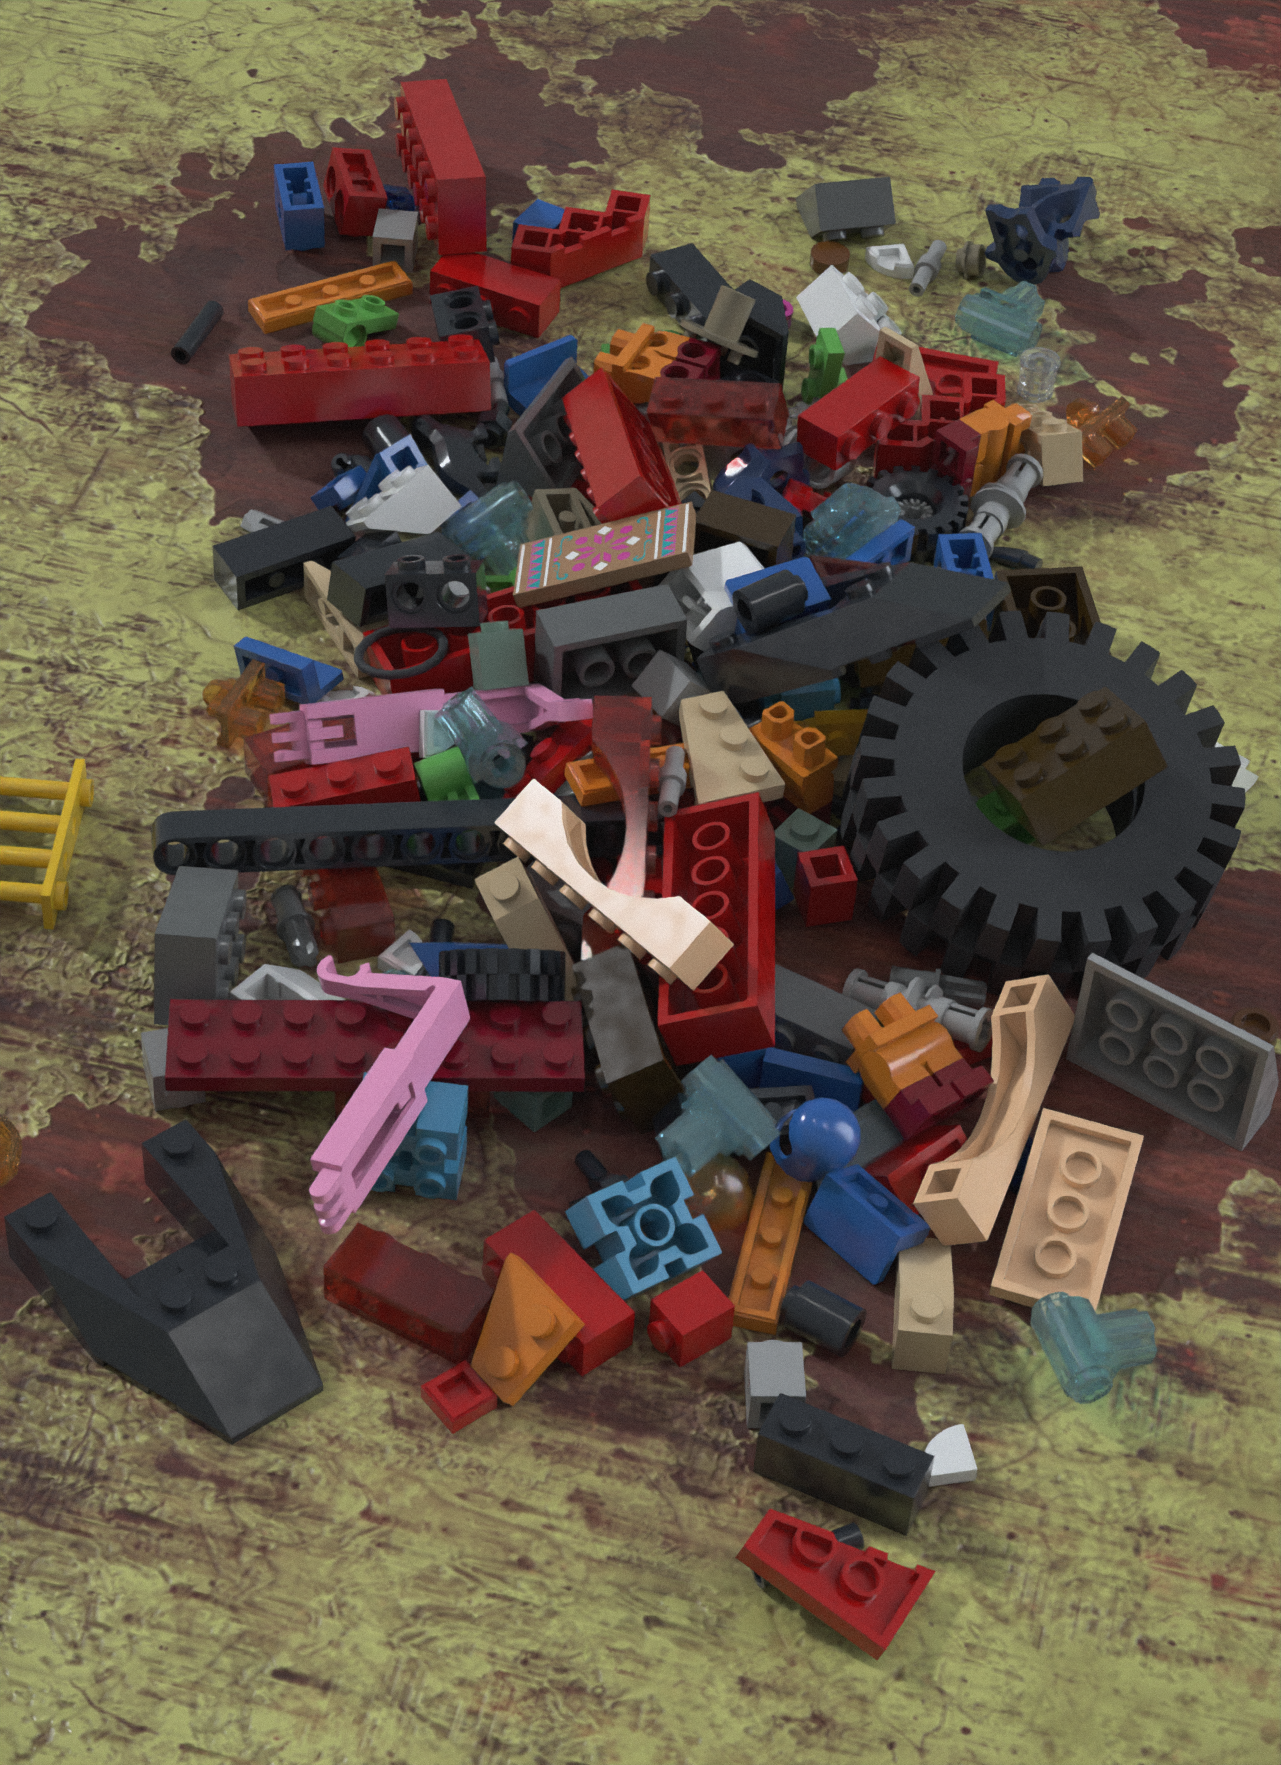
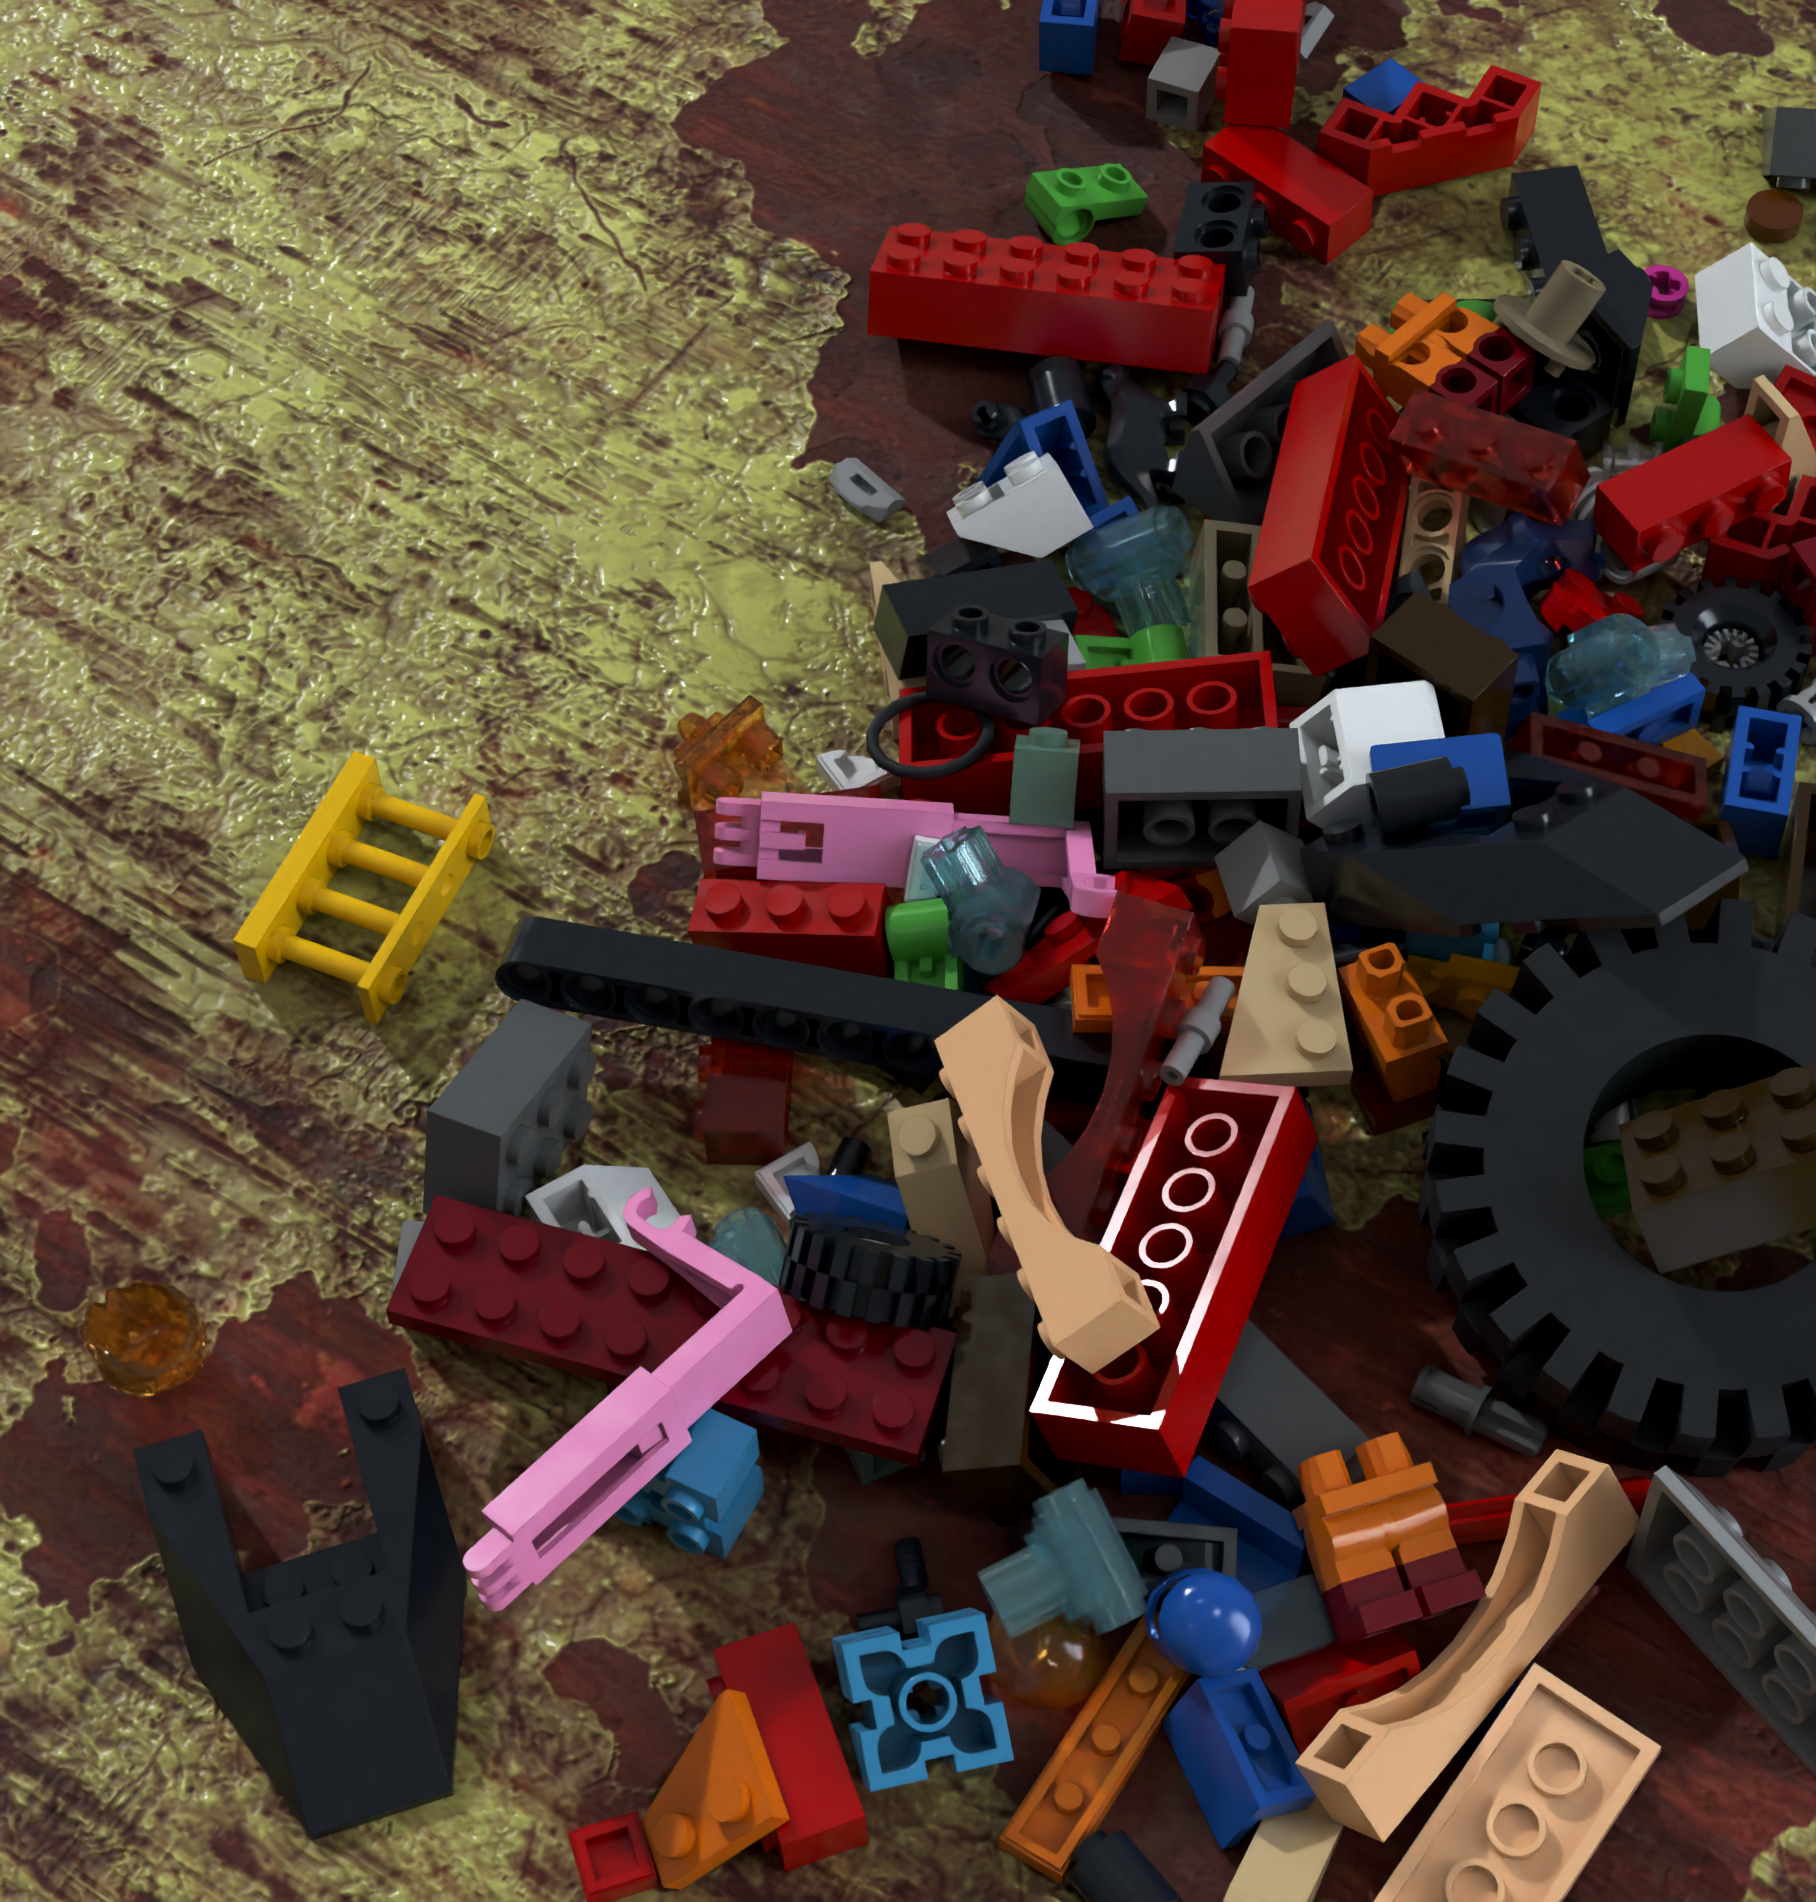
camera: 25 degrees right, 10 degrees up
black piece [171,301,224,364] -> none
black brick [212,506,356,611] -> none
blue panel [234,636,344,704] -> none
orange tile [248,260,413,334] -> none
dark grey axle [271,885,319,968] -> none
blue plate [310,465,367,510] -> none
clear red brick [323,1222,495,1365] -> none
blue panel [504,335,589,416] -> none
medium nougat tile [513,502,696,608] -> none
red brick [647,1270,735,1368] -> none
sand green brick [775,808,838,889] -> none
red brick [793,846,858,927] -> none
light grey piece [842,968,993,1052] -> none

